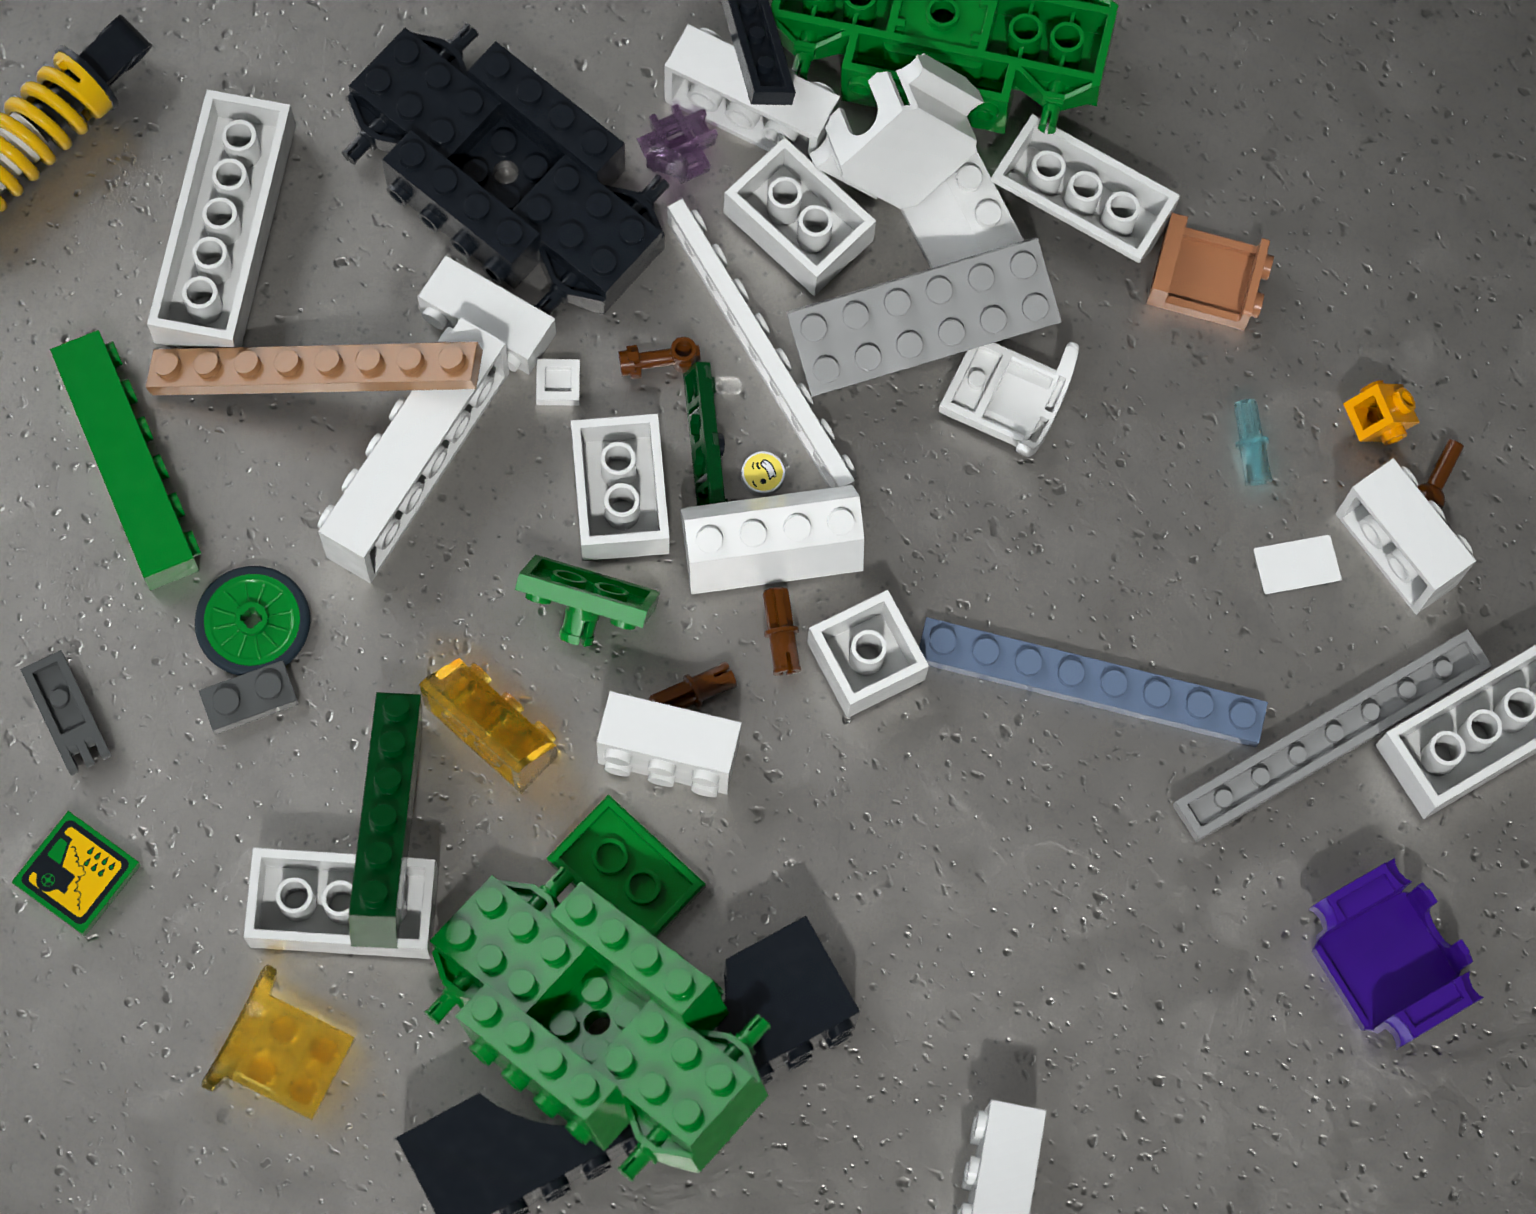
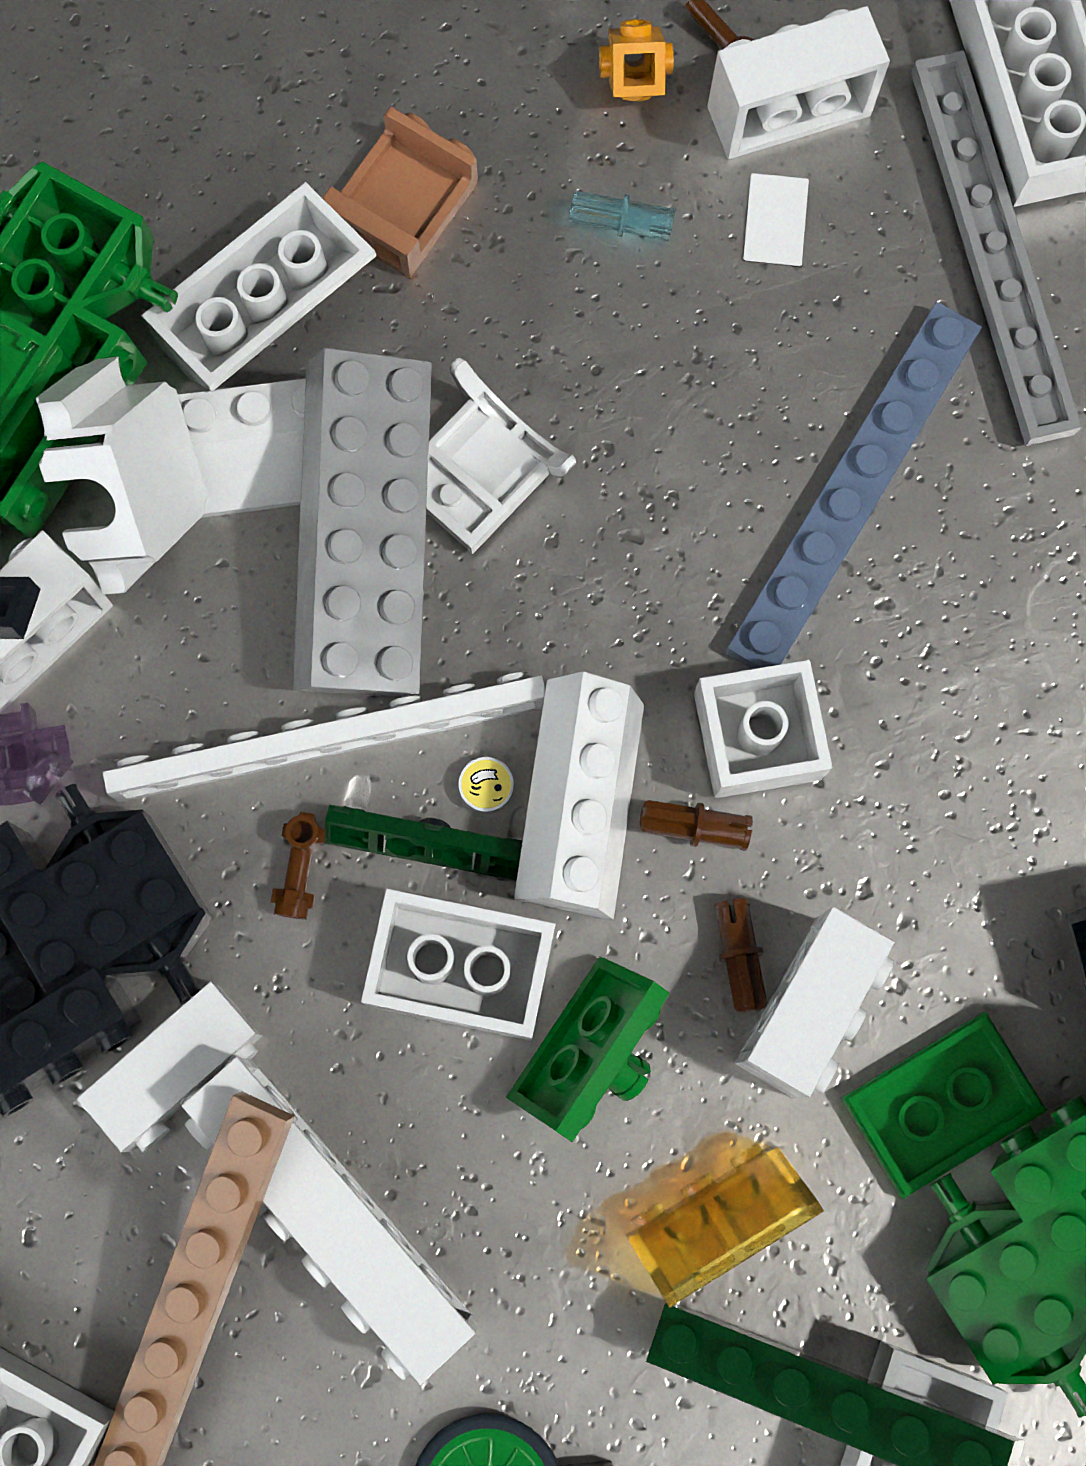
camera: 70 degrees left, 5 degrees up
white tile [536,359,580,406] -> none
white brick [724,137,876,296] -> none

